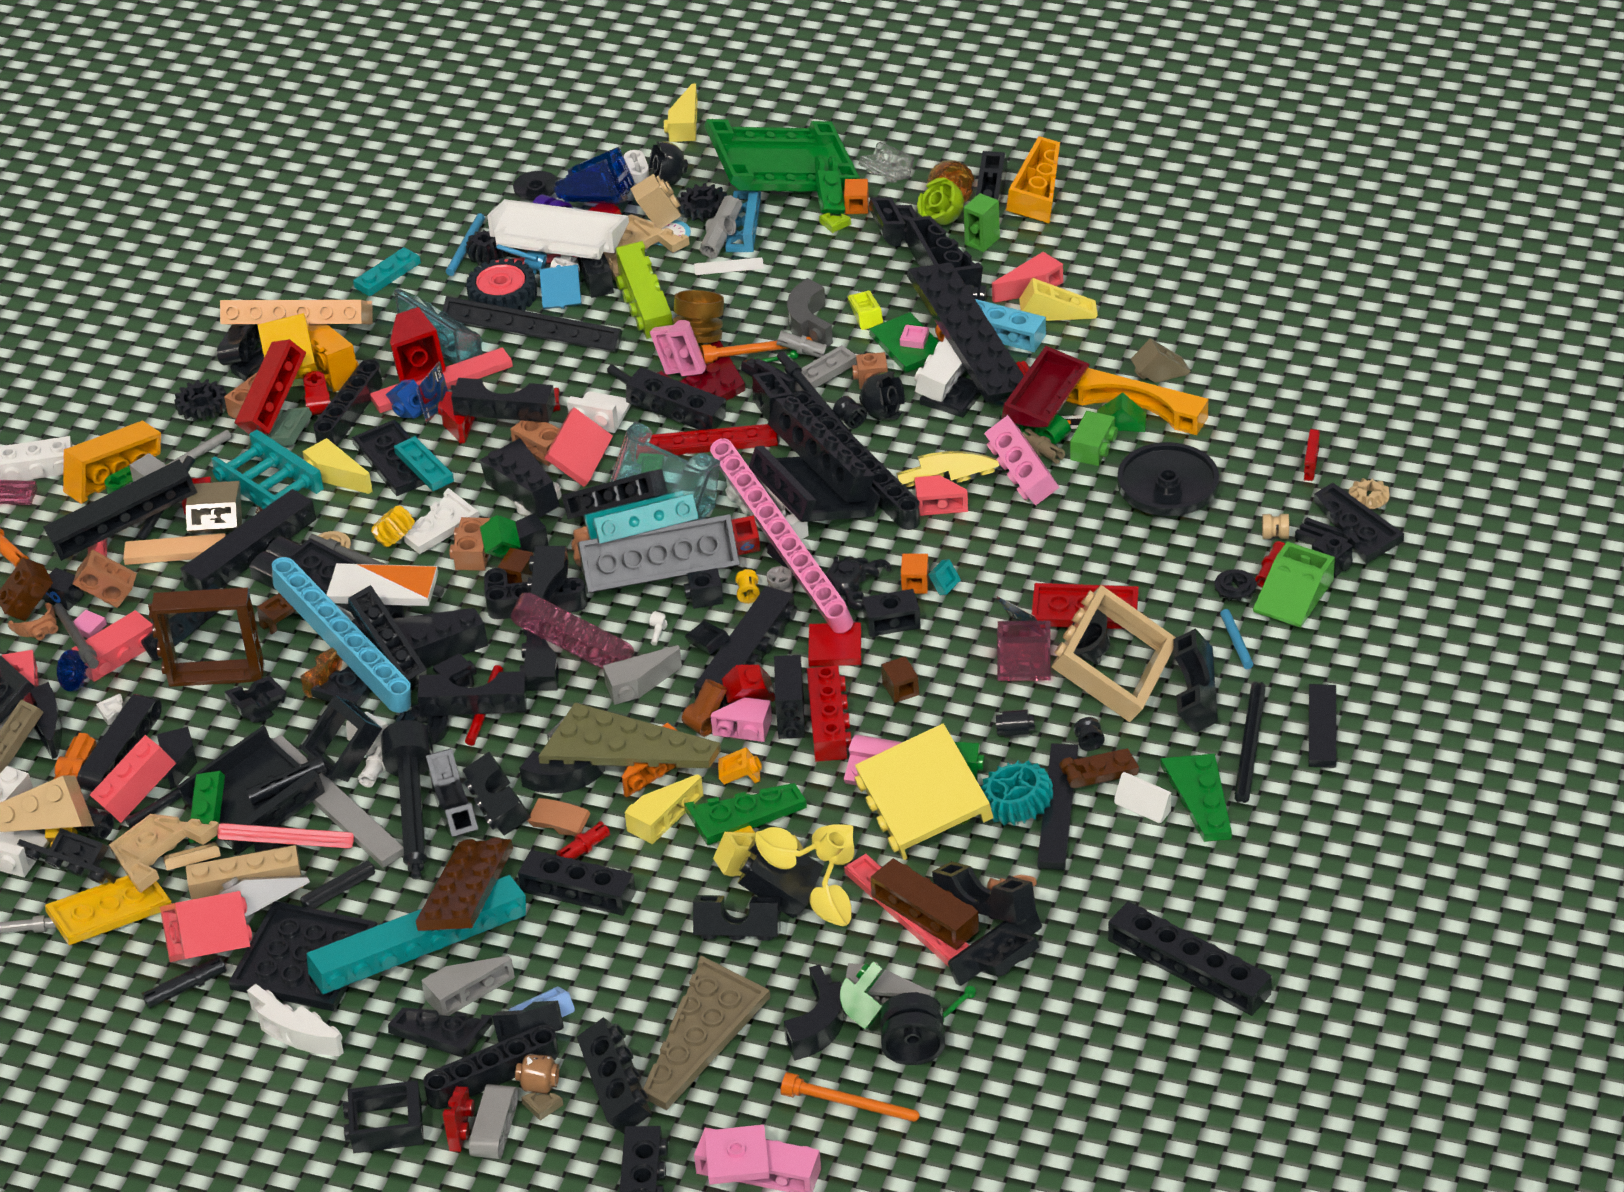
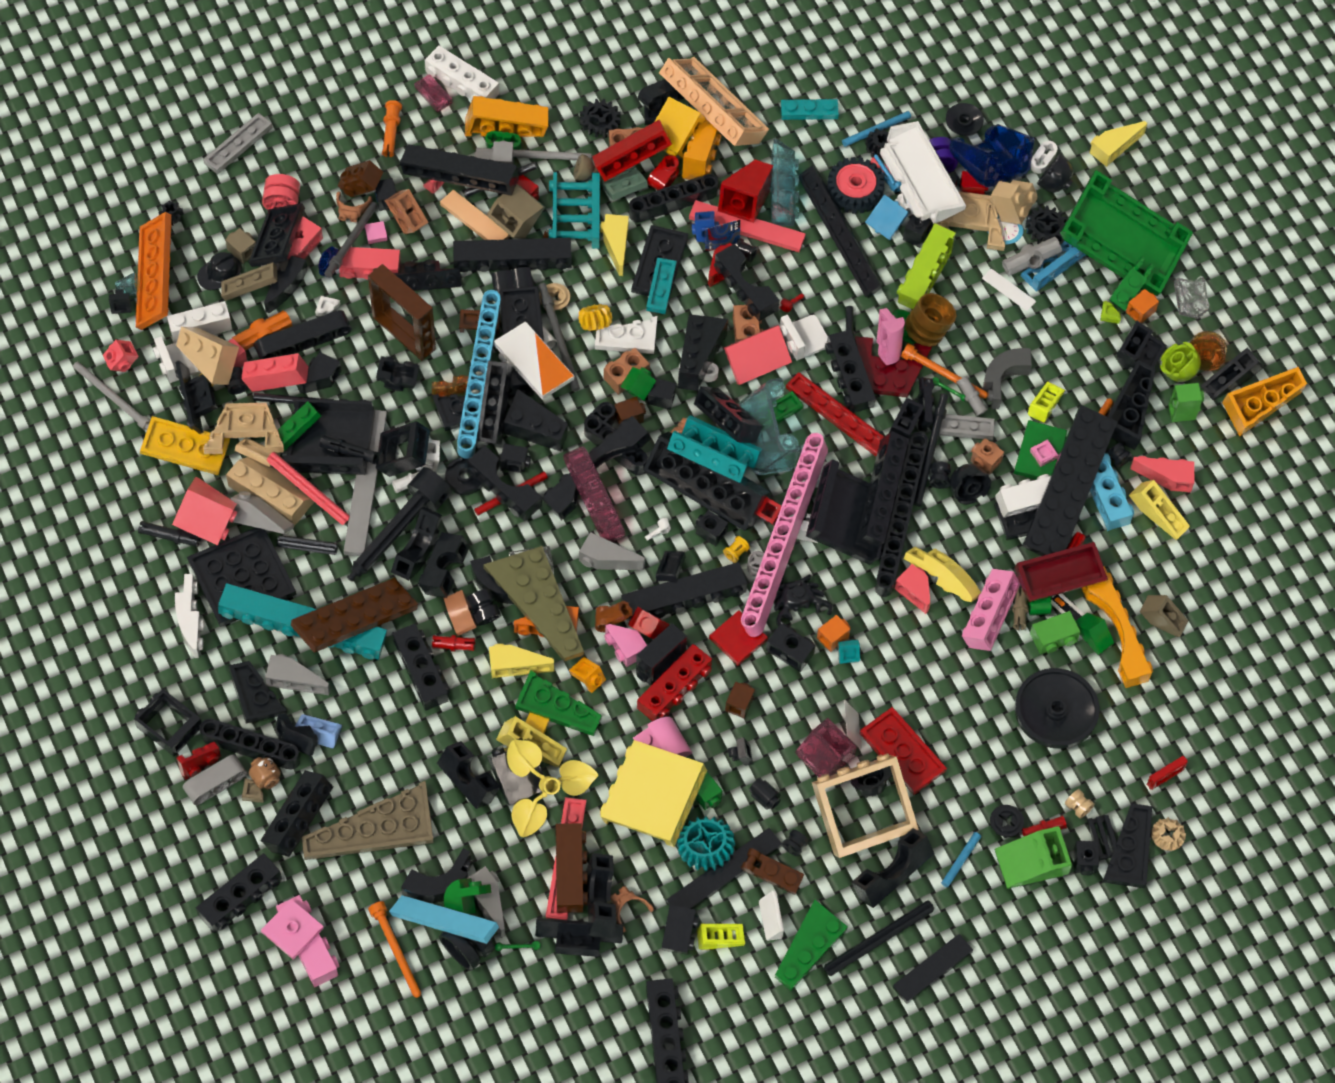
camera: 40 degrees right, 20 degrees up
none -> medium azure tile [389,895,499,944]
none -> black wheel [466,588,501,626]
none -> dark tan brick [573,154,597,181]
none -> black brick [662,905,699,955]
none -> neon yellow slope [697,924,745,950]
none -> black tile [728,737,753,766]

